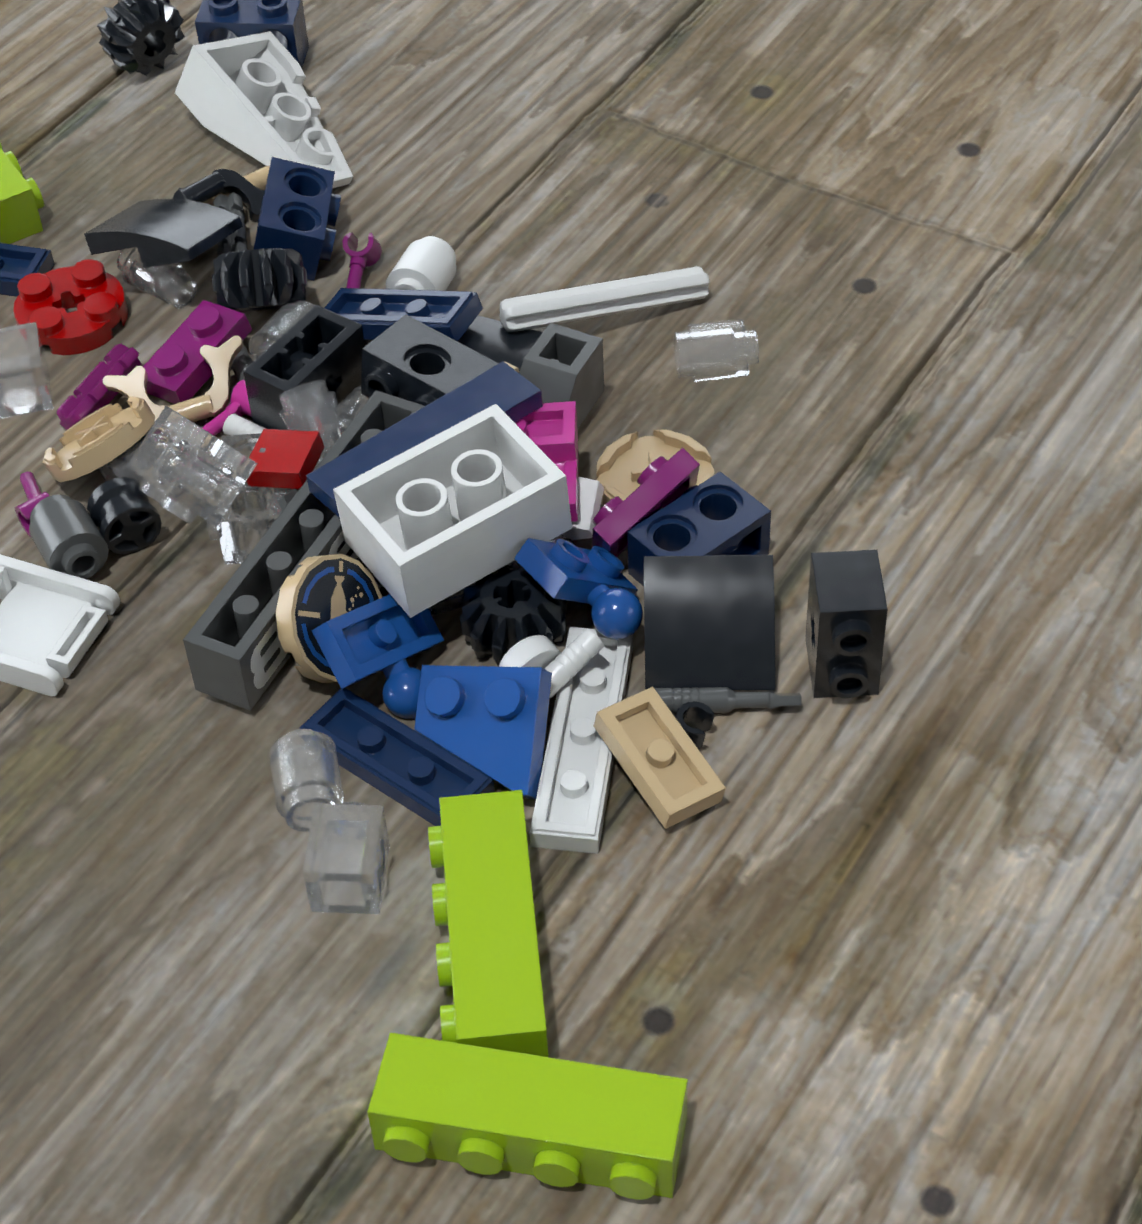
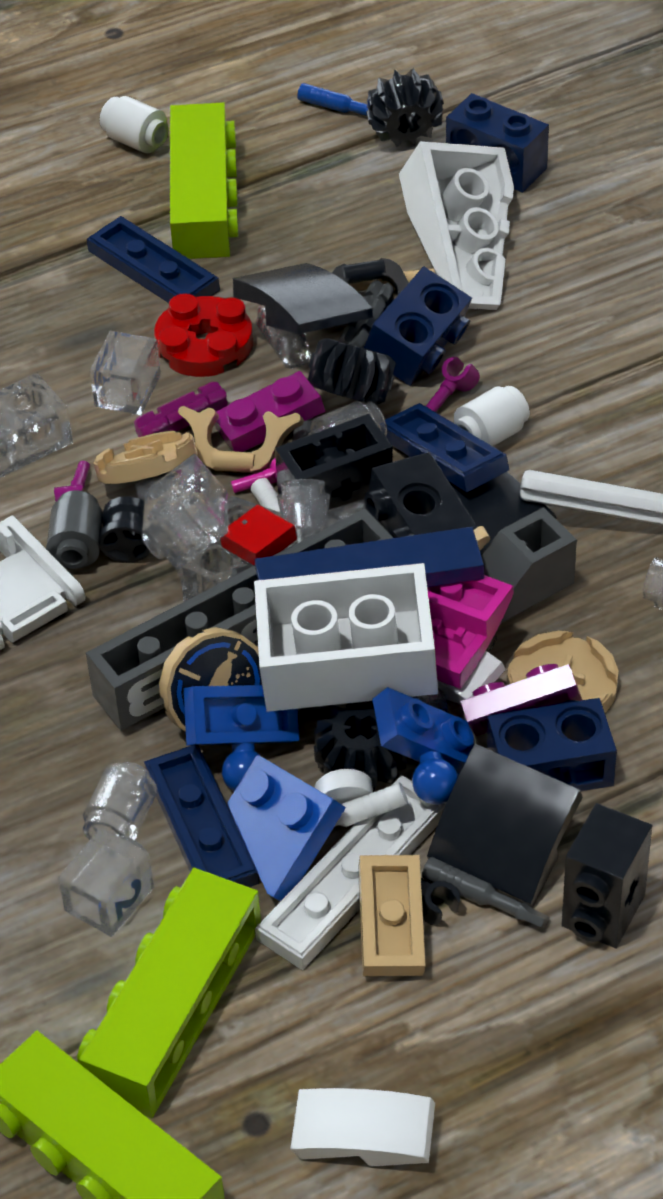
camera: 30 degrees right, 0 degrees up
none -> white slope [290,1088,435,1166]
none -> blue piece [297,83,368,116]

